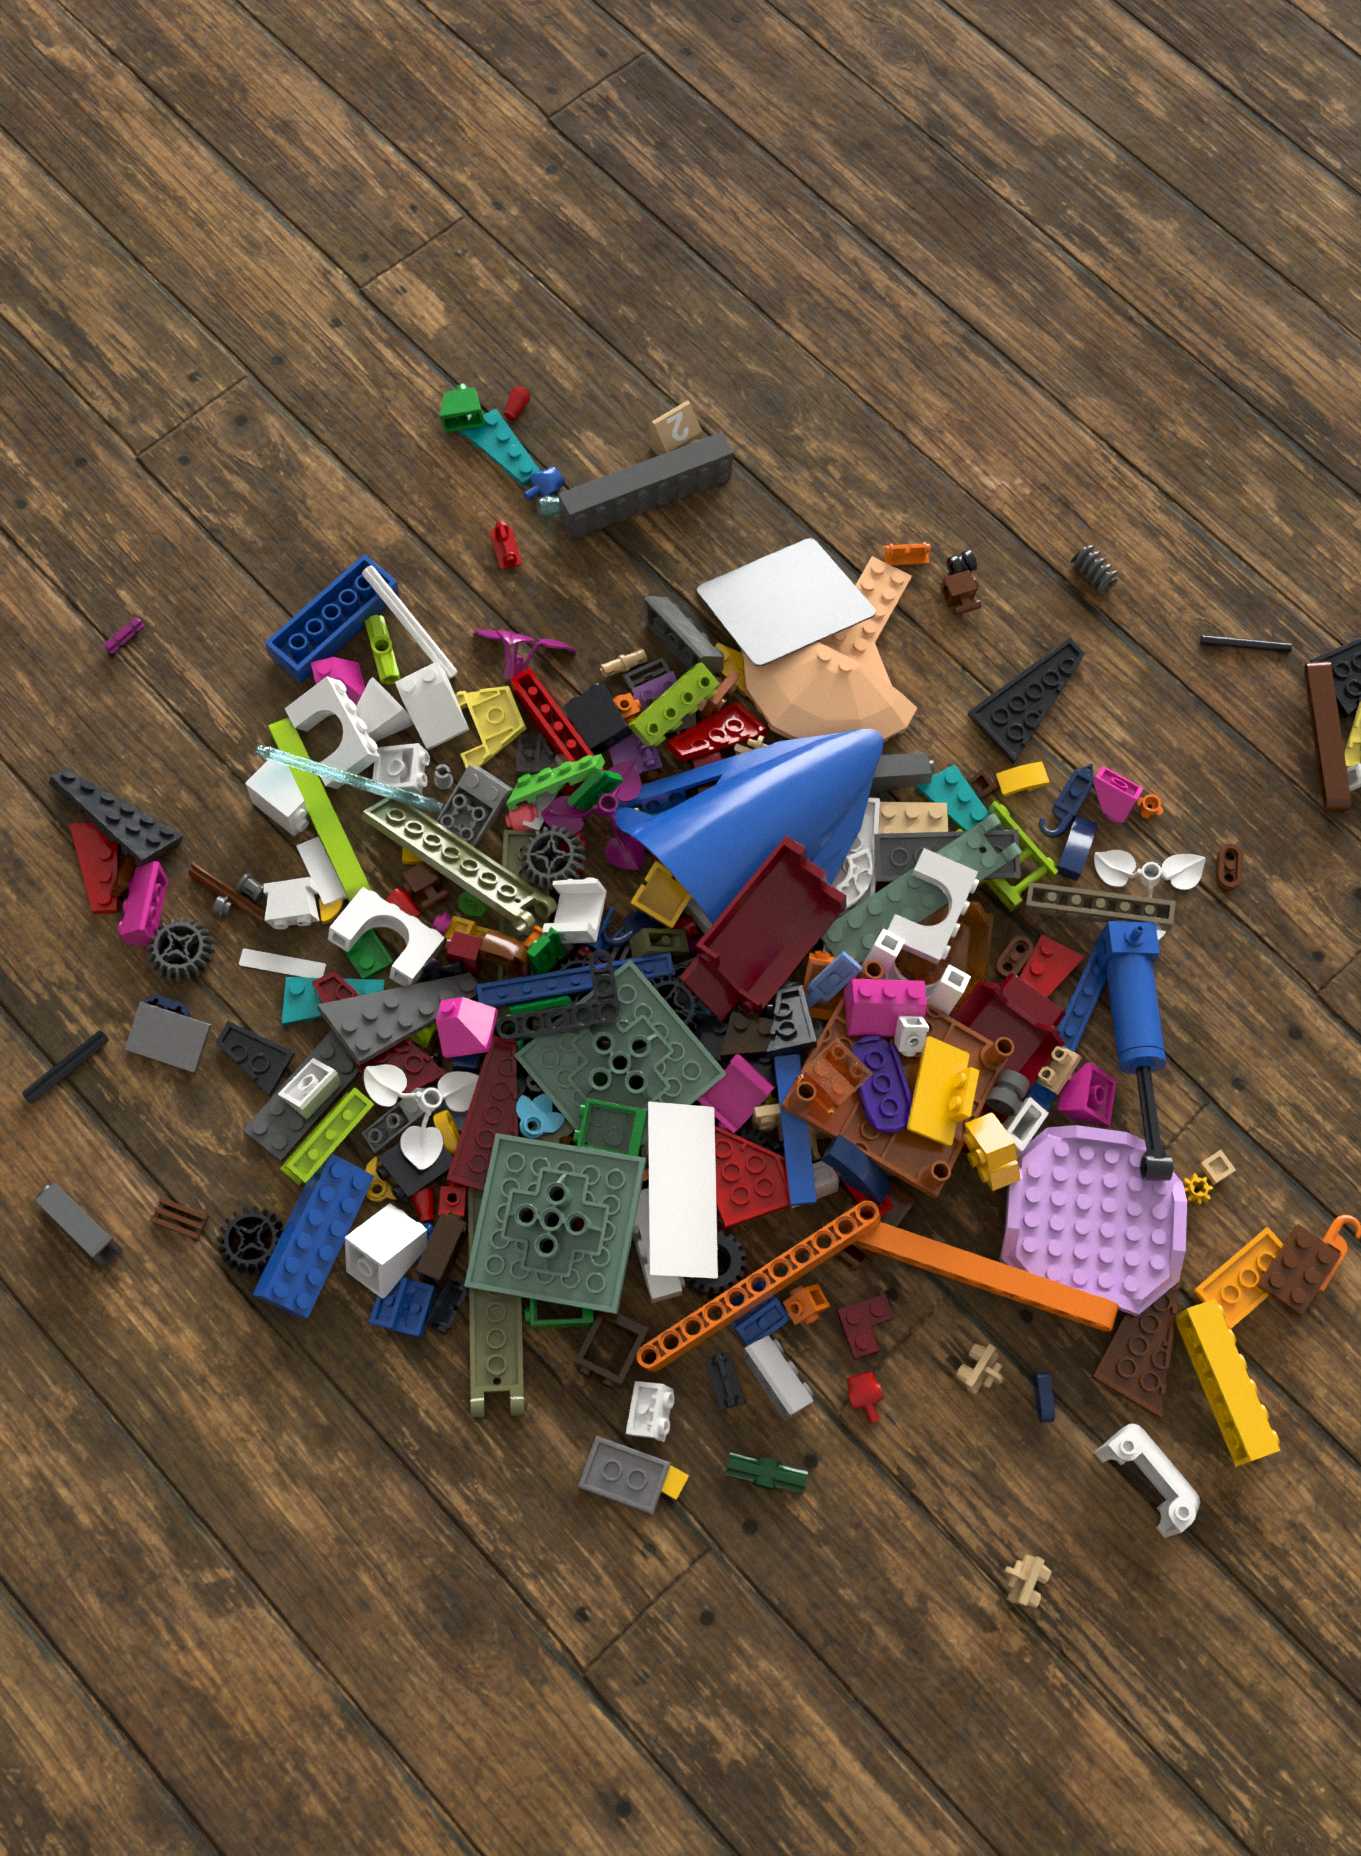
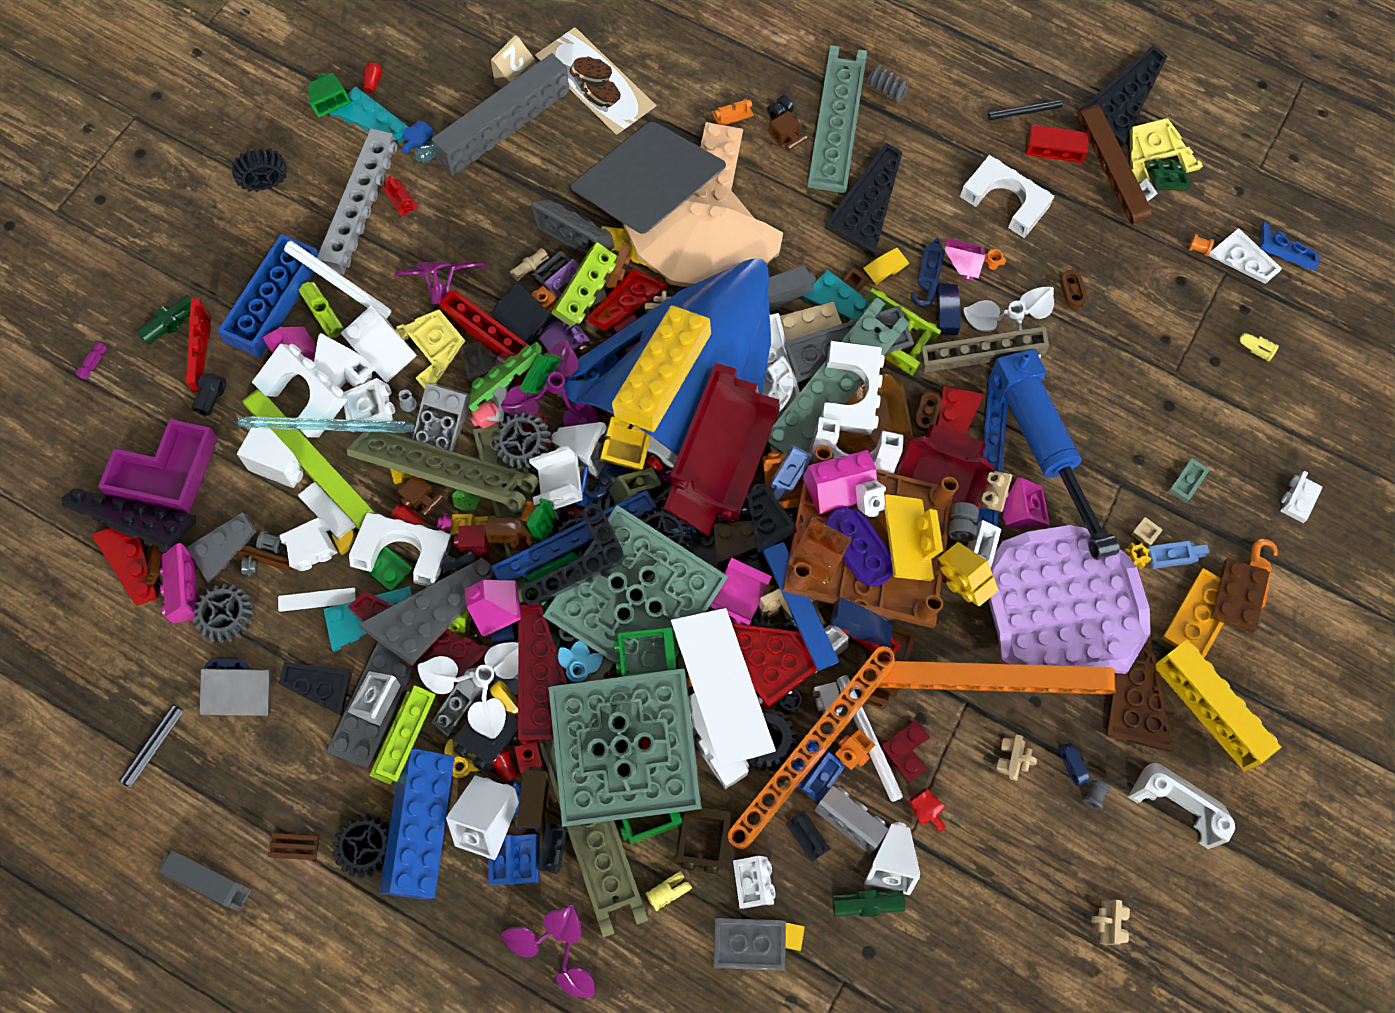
camera: 15 degrees left, 0 degrees up
none -> magenta piece [98,419,218,514]
none -> dark green piece [136,295,191,345]
none -> red wing [185,299,211,392]
none -> dark grey wing [187,512,256,585]
none -> black piece [191,373,226,416]
none -> black gear [232,147,287,192]
none -> light grey brick [317,129,397,275]
none -> white brick [344,355,375,388]
none -> magenta plant [501,905,596,998]
none -> sticker [535,27,656,135]
none -> white slope [551,422,609,479]
none -> yellow brick [612,305,711,432]
none -> light yellow hinge [645,871,692,911]
none -> black wheel [777,689,802,715]
none -> sand green hinge [807,45,867,193]
none -> white brick [812,682,843,716]
none -> white axle [837,675,902,802]
none -> white slope [864,822,920,895]
none -> white arch [960,155,1054,238]
none -> red brick [1026,125,1089,163]
none -> dark grey bush [1082,780,1111,810]
none -> medium blue hinge [1146,541,1209,569]
none -> sand green plate [1168,458,1210,503]

